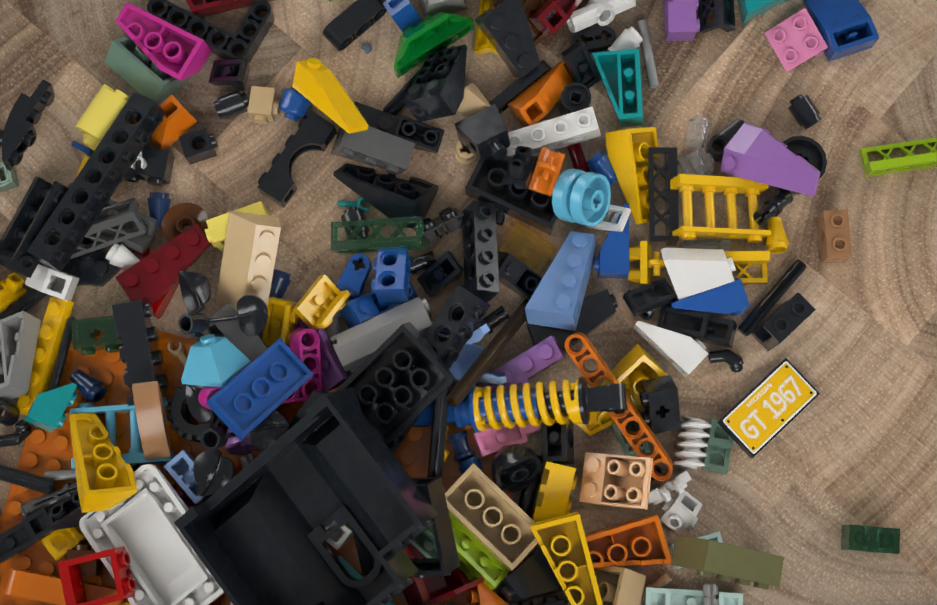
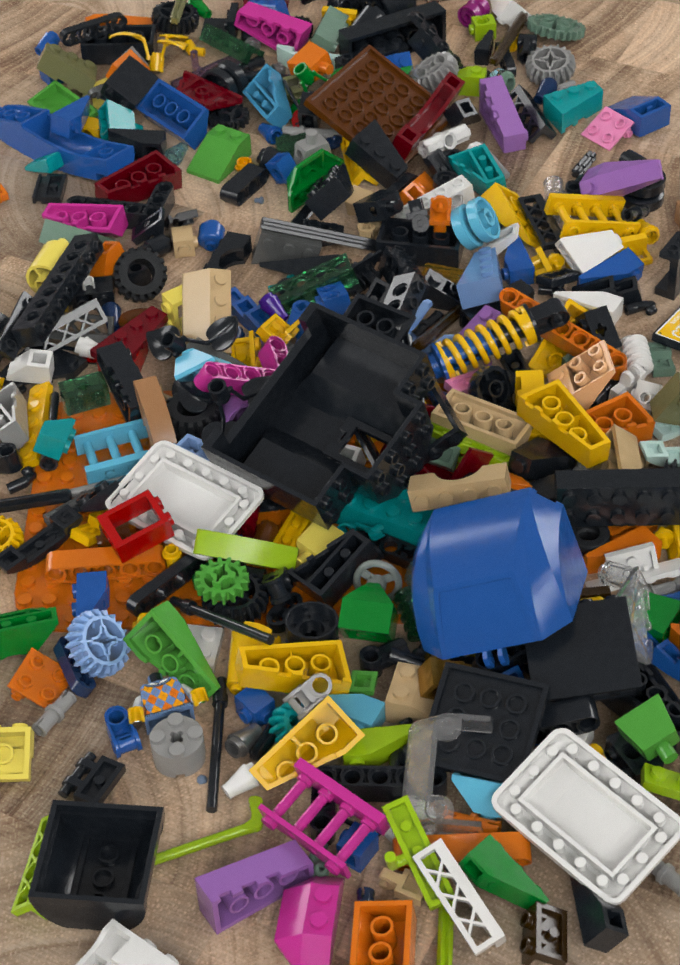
camera: 15 degrees left, 35 degrees down
yellow wedge [69,412,137,513] -> none
dark blue cone [70,369,107,403] -> none
blue tile [206,338,314,440] -> none
yellow wedge [292,58,369,134] -> none
black axle [738,260,806,336] -> none
none -> black tyre [112,246,168,303]
none -> black plate [164,209,199,231]
none -> blue slope [231,287,270,337]
none -> dark purple cone [258,292,289,321]
none -> axle [260,217,376,252]
none -> axle [571,150,597,178]

